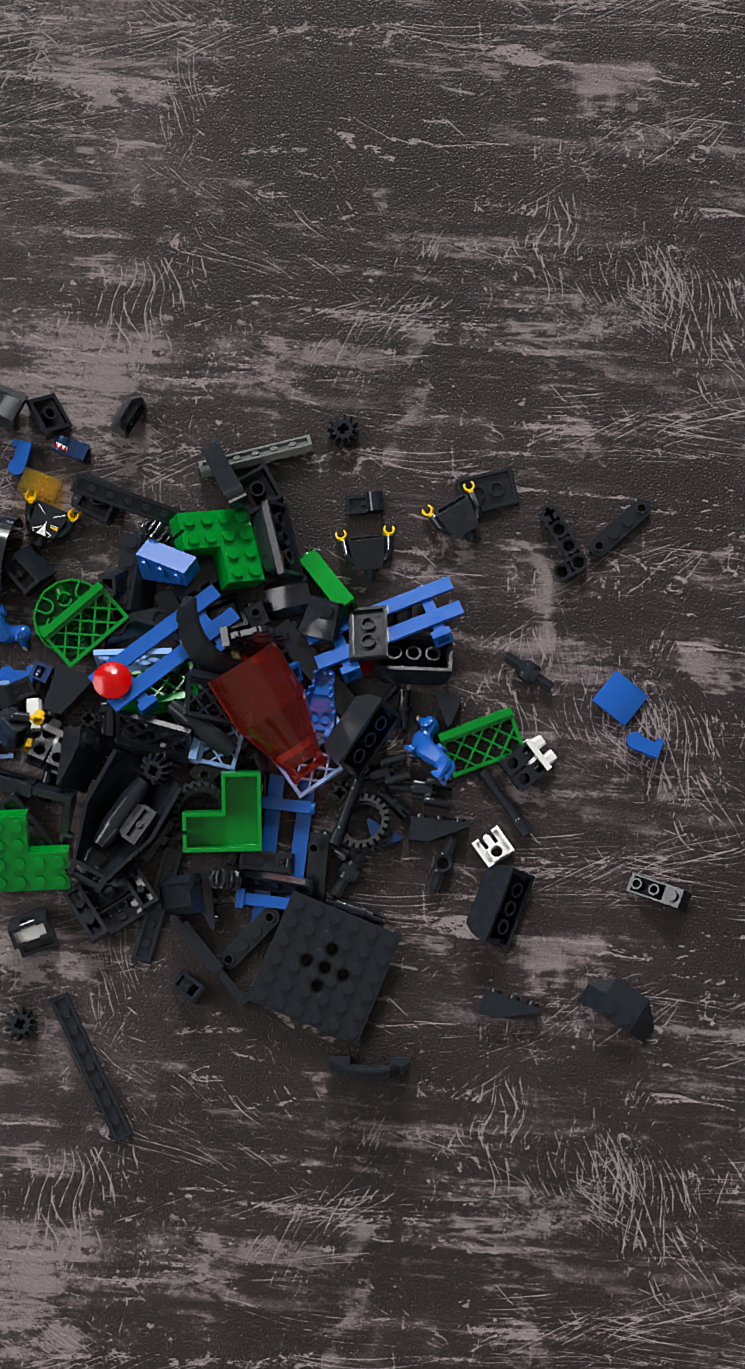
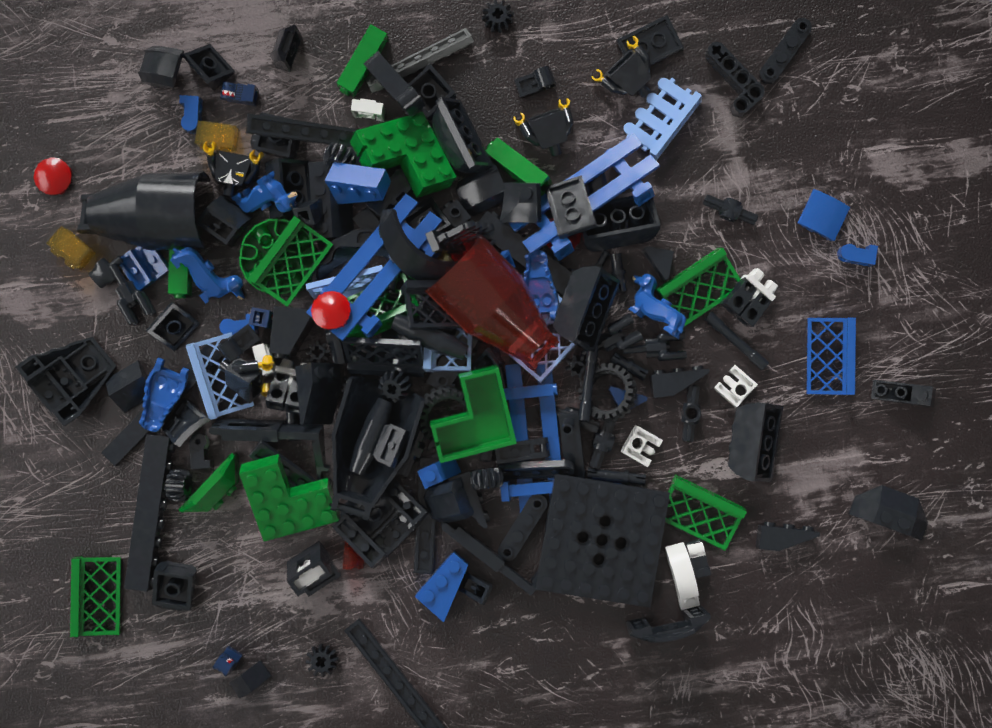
camera: 10 degrees left, 5 degrees up
none -> blue animal [232,171,298,213]
none -> black slope [265,158,311,220]
none -> green brick [336,24,389,97]
none -> clear red brick [343,541,364,570]
none -> white brick [351,99,386,122]
none -> blue wedge [415,550,468,622]
none -> blue slope [417,459,461,489]
none -> white brick [620,425,663,467]
none -> light blue fence [624,78,702,161]
none -> green fence [665,474,747,550]
none -> white arch [665,542,700,610]
none -> black leg [685,539,711,578]
none -> blue fence [806,318,856,395]

